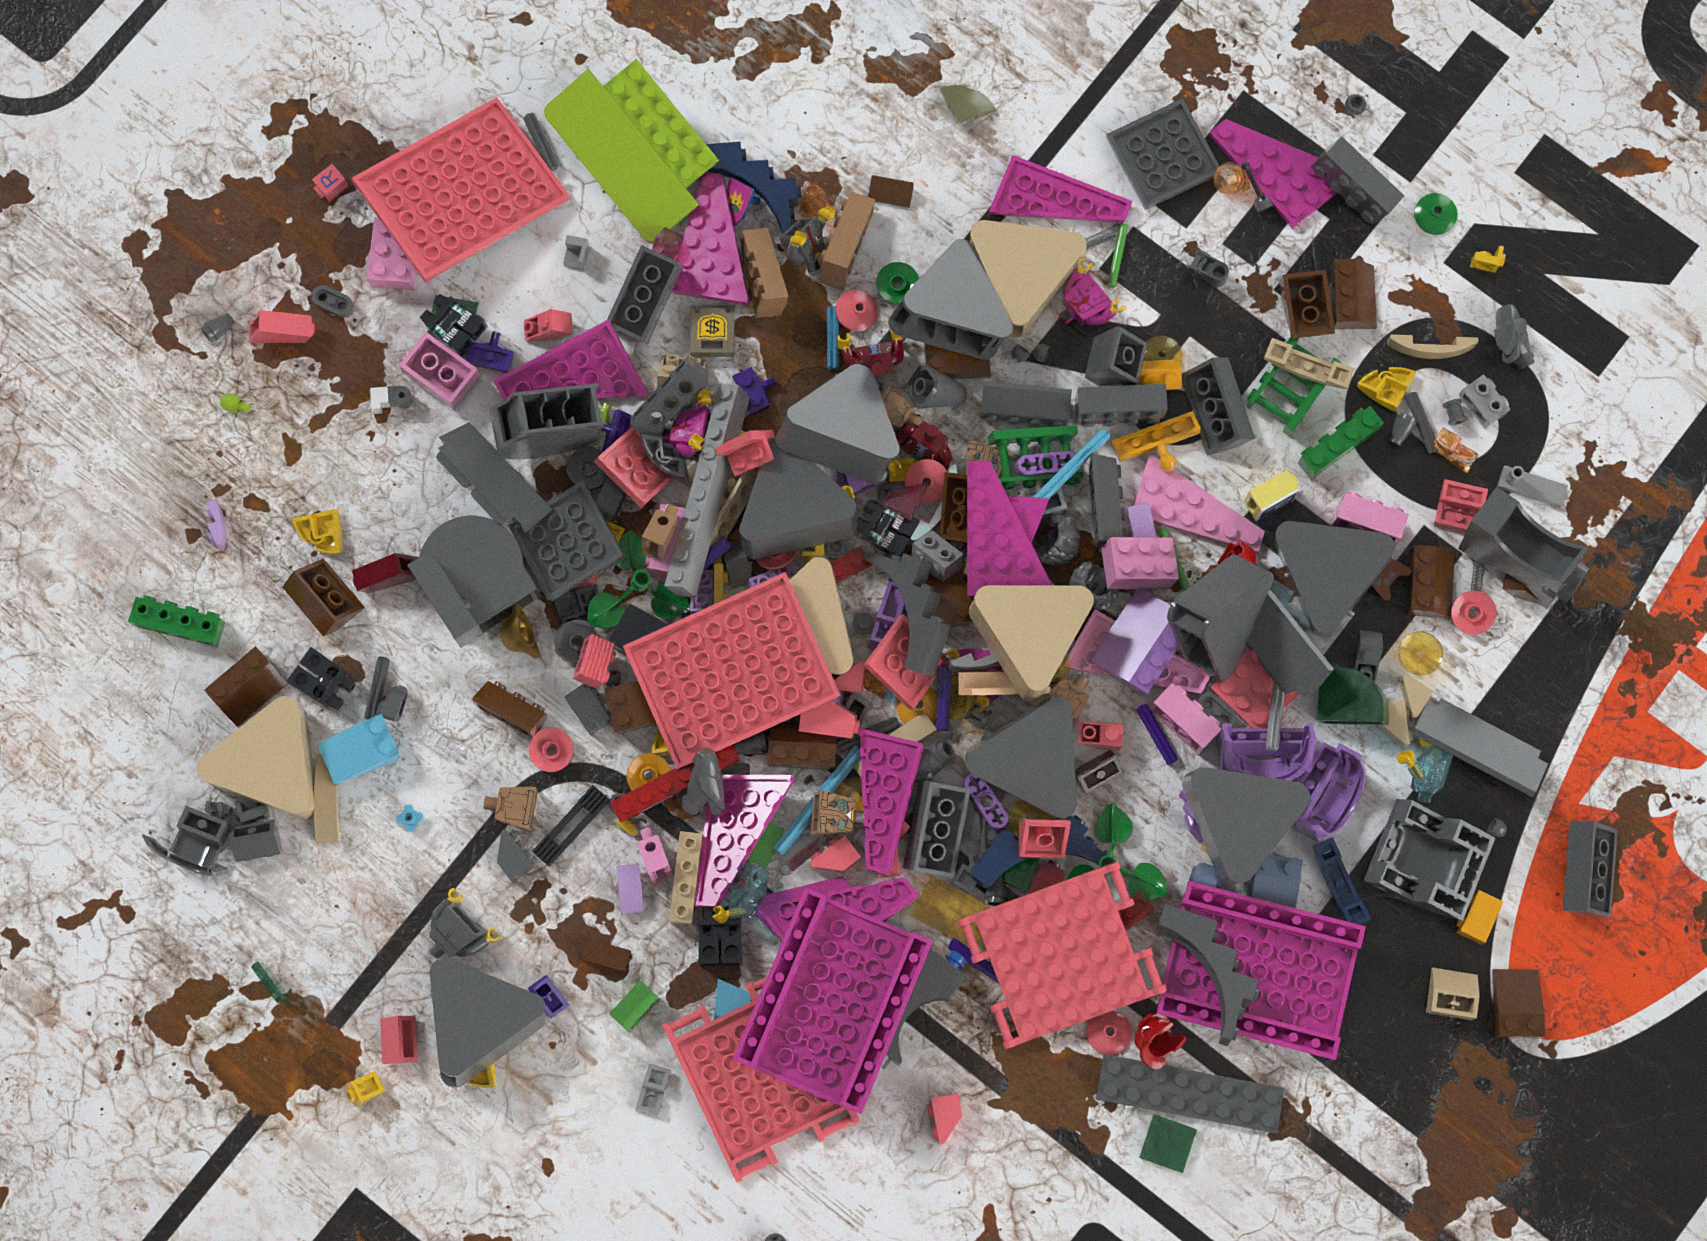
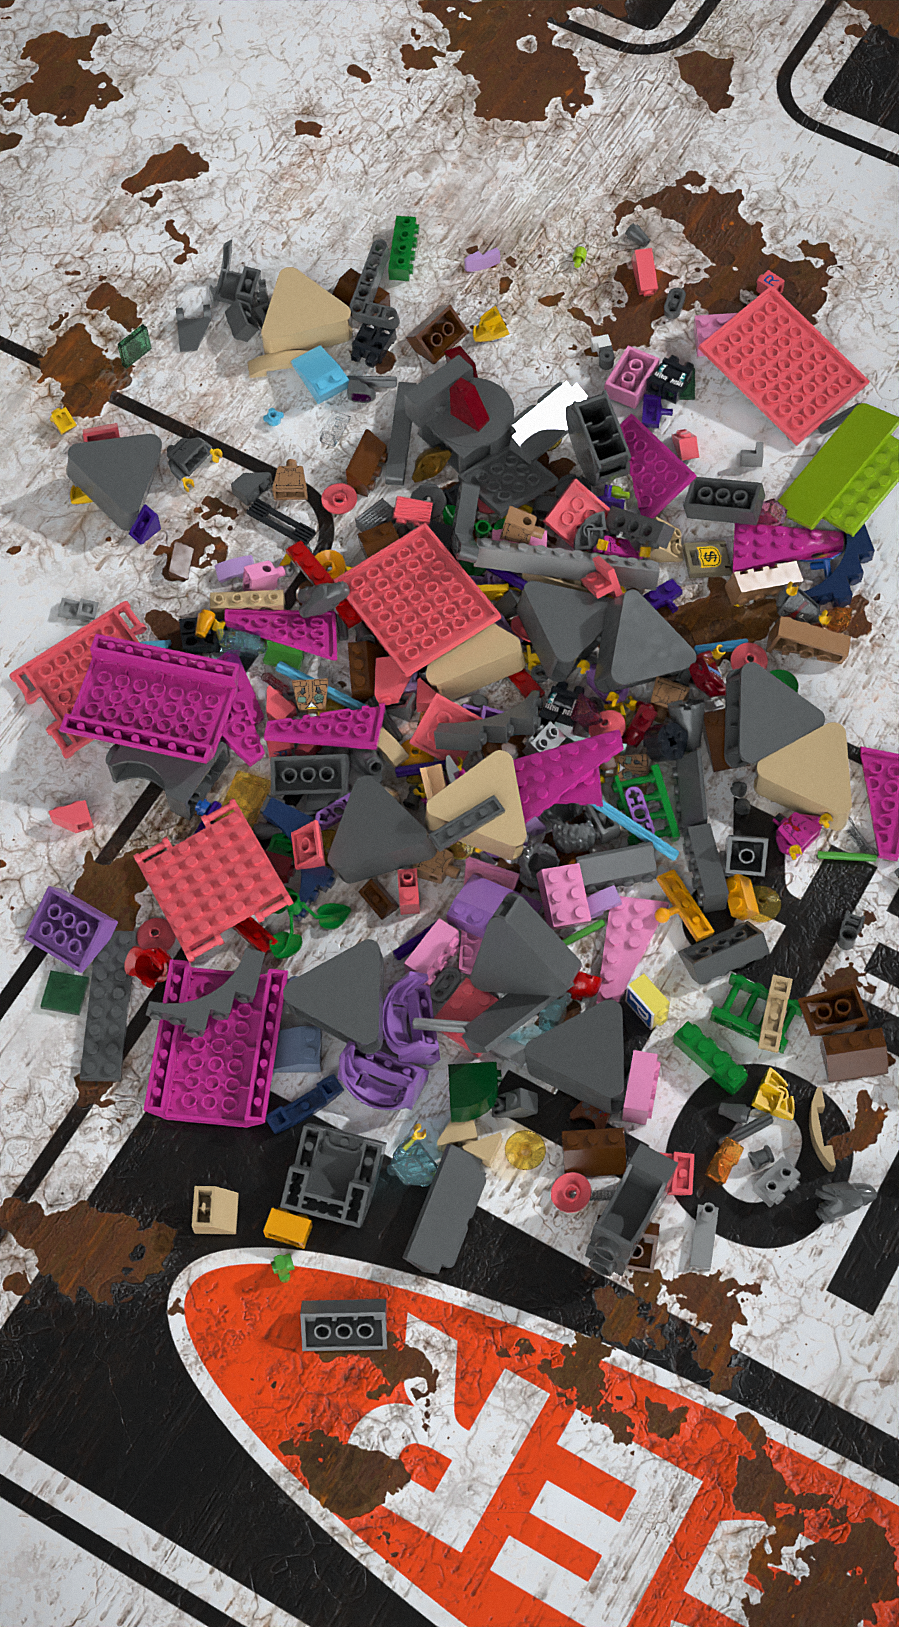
camera: 85 degrees right, 15 degrees down
bright green panel [609,980,660,1032] -> none
reddish brown slope [868,175,914,208] -> none
dark grey hinge [1487,818,1507,837] -> none
reddish brown slope [1492,969,1545,1039] -> none
none -> medium lavender slope [24,886,118,973]
none -> dark grey flag [176,304,212,352]
none -> light orange cone [195,609,215,638]
none -> bright green plate [271,1253,295,1283]
none -> dark grey beam [349,239,400,329]
none -> dark grey beam [385,382,417,486]
none -> dark grey tile [428,795,505,852]
none -> dark red slope [450,377,490,432]
none -> dark grey beam [450,482,480,563]
none -> black brick [643,722,689,762]

